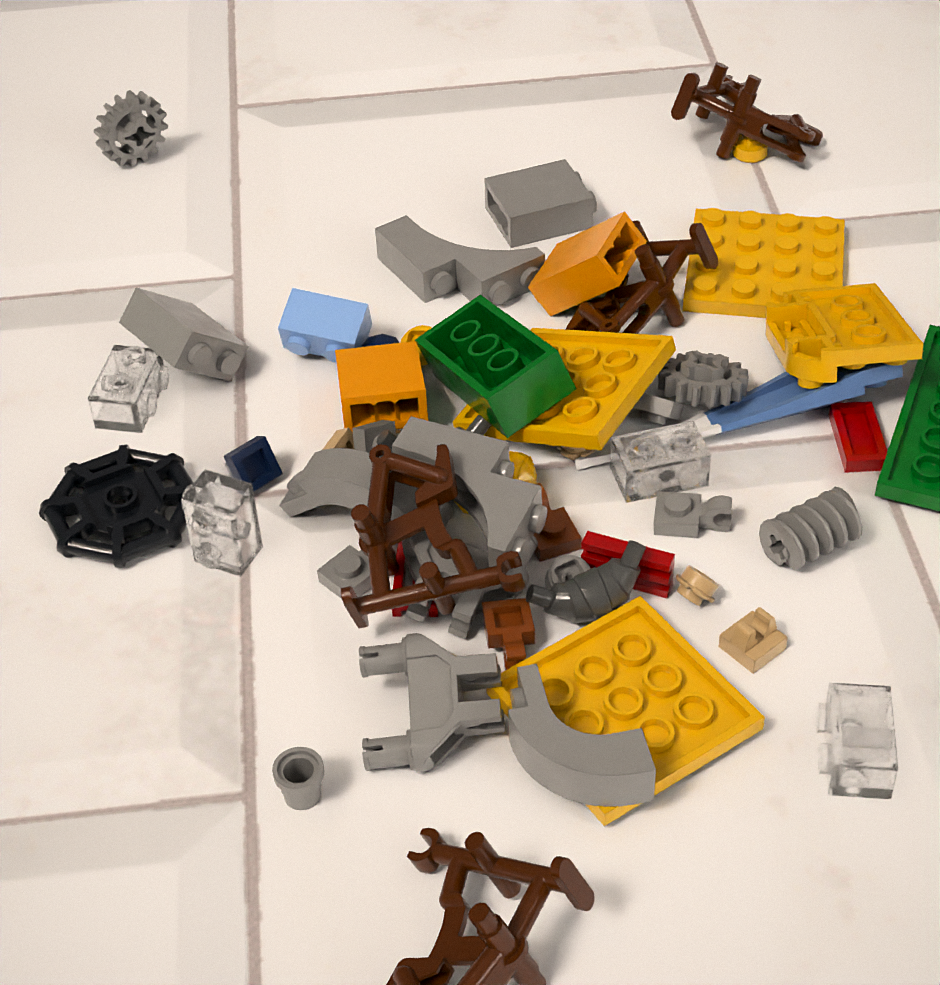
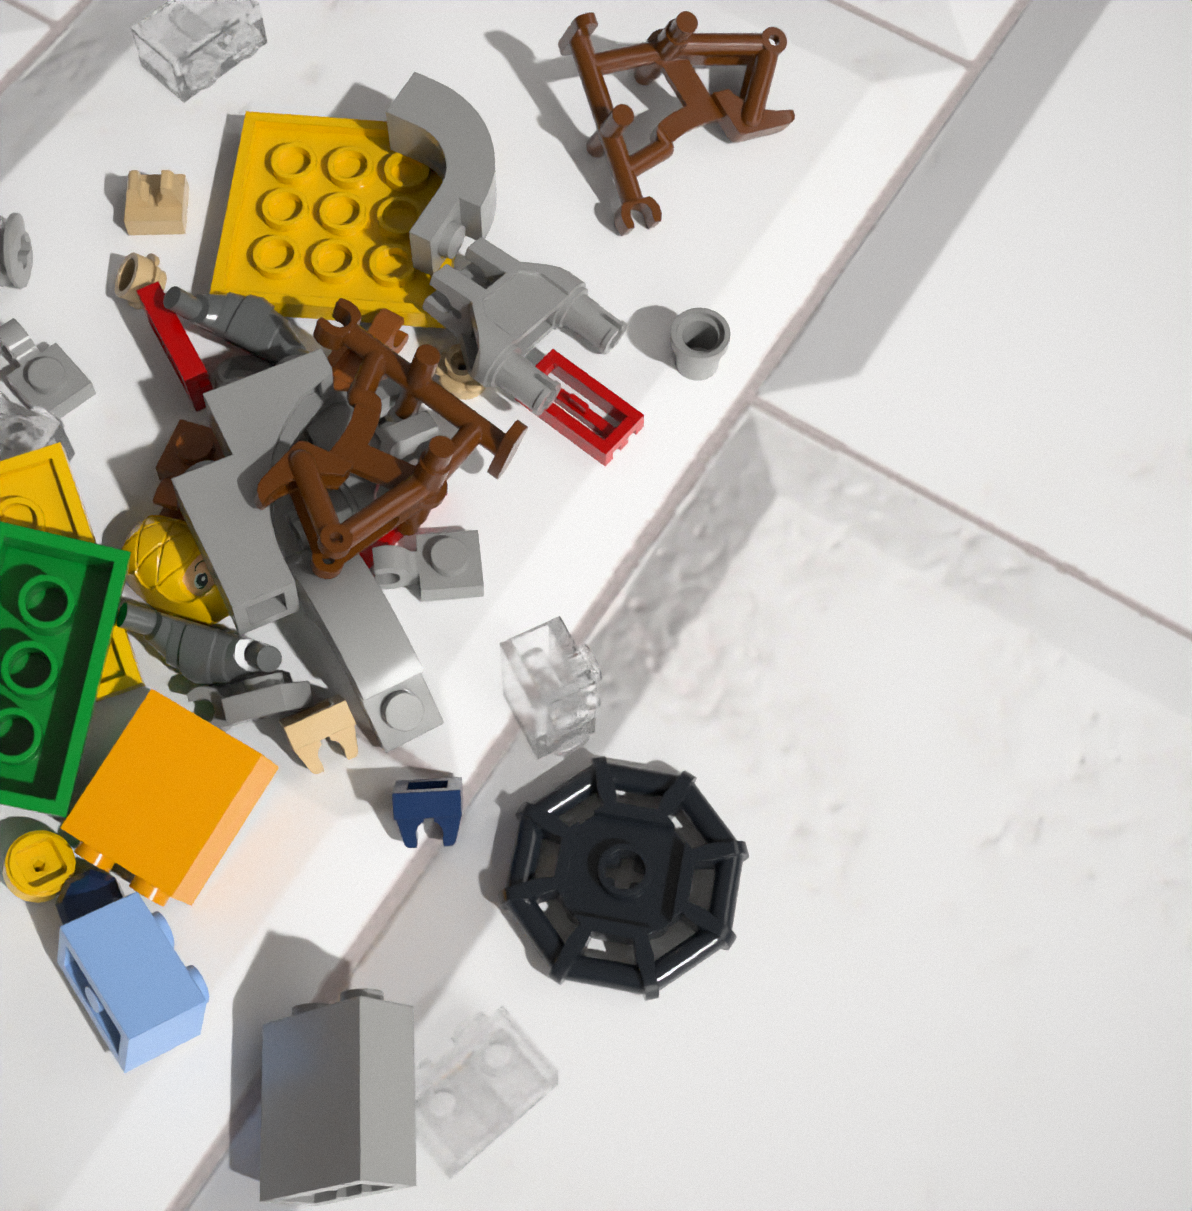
camera: 145 degrees left, 20 degrees up
none -> red tile [514,349,644,467]

